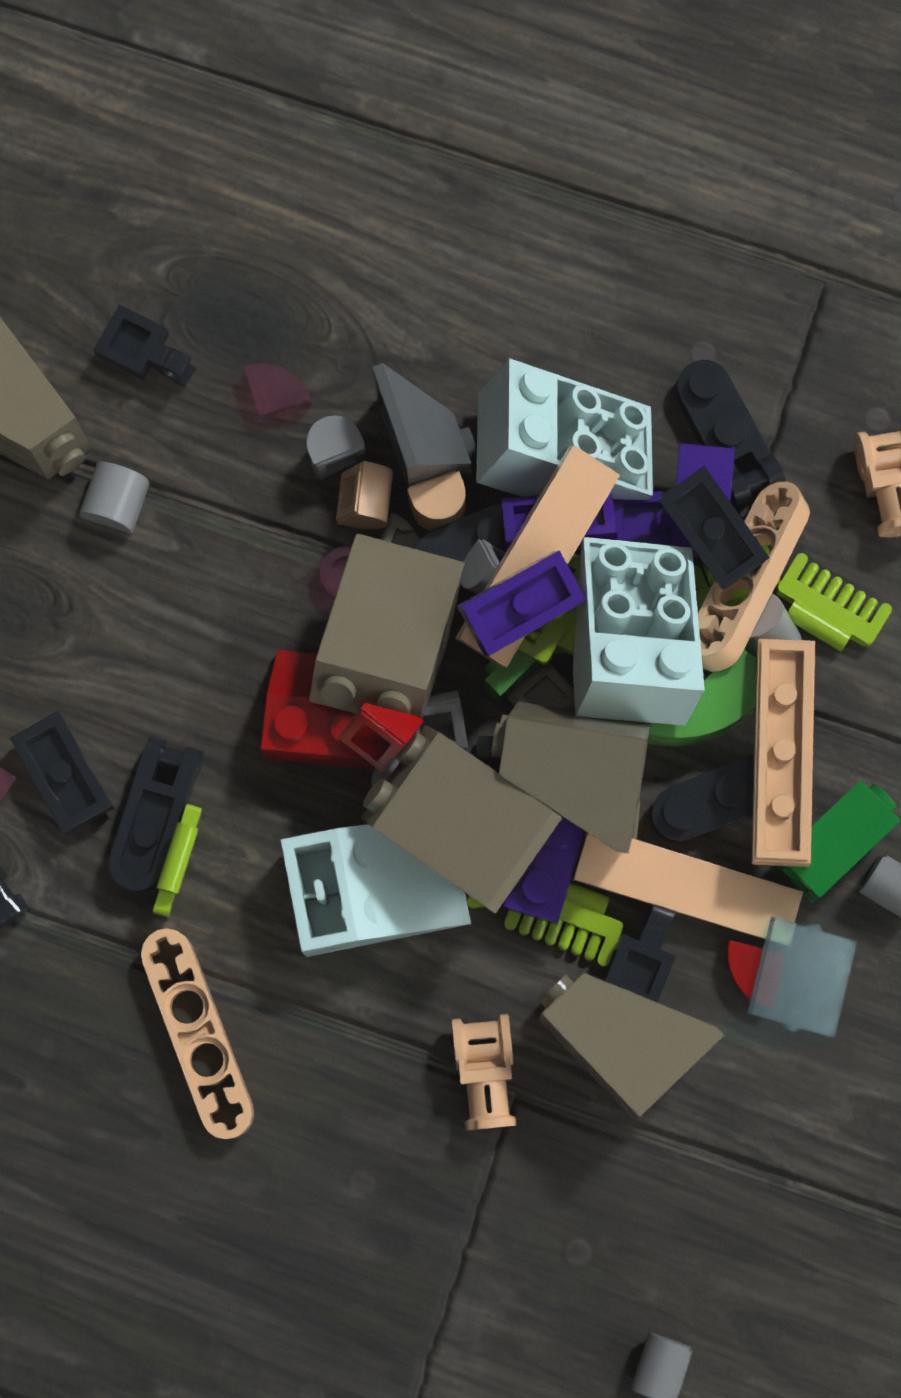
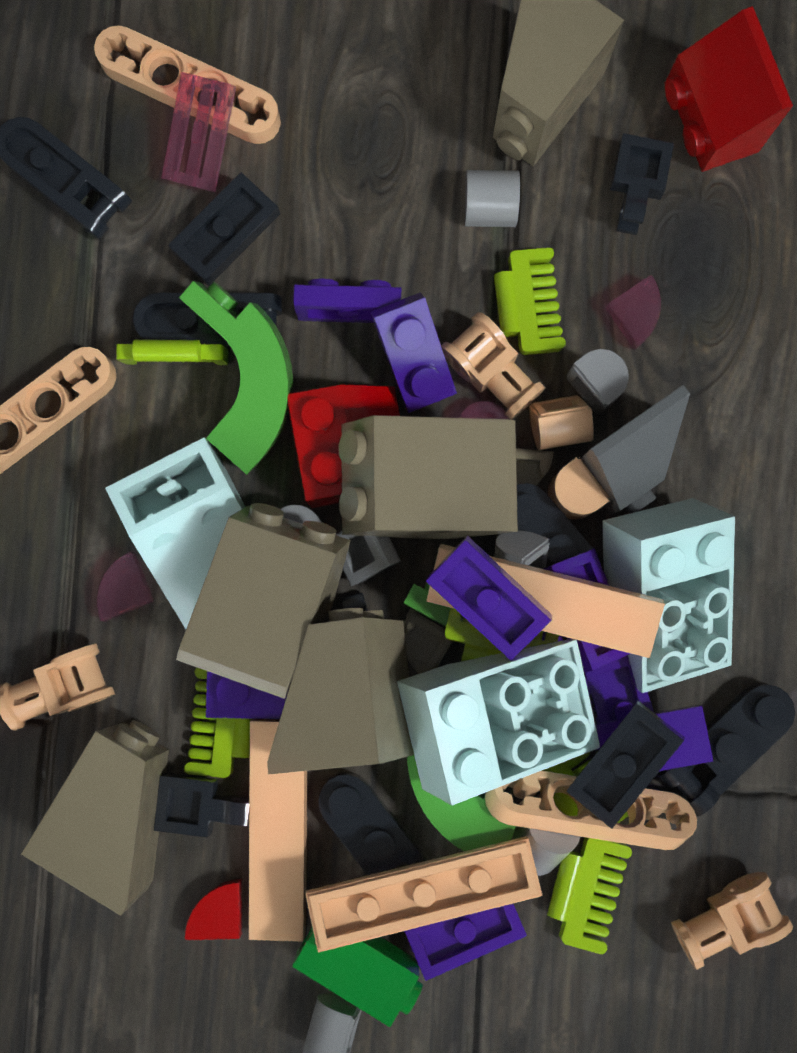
camera: 75 degrees right, 5 degrees up
red slope [338,703,424,773] -> none
clear light blue piece [748,917,857,1038] -> none
none -> clear pink tile [97,552,154,622]
none -> bright green arch [179,281,293,474]
none -> dark purple plate [294,278,402,323]
none -> dark purple plate [370,292,457,413]
none -> dark purple plate [404,904,527,981]
none -> light nougat connector [441,312,545,420]
none -> lime piece [494,248,566,355]
none -> red slope [665,6,793,172]

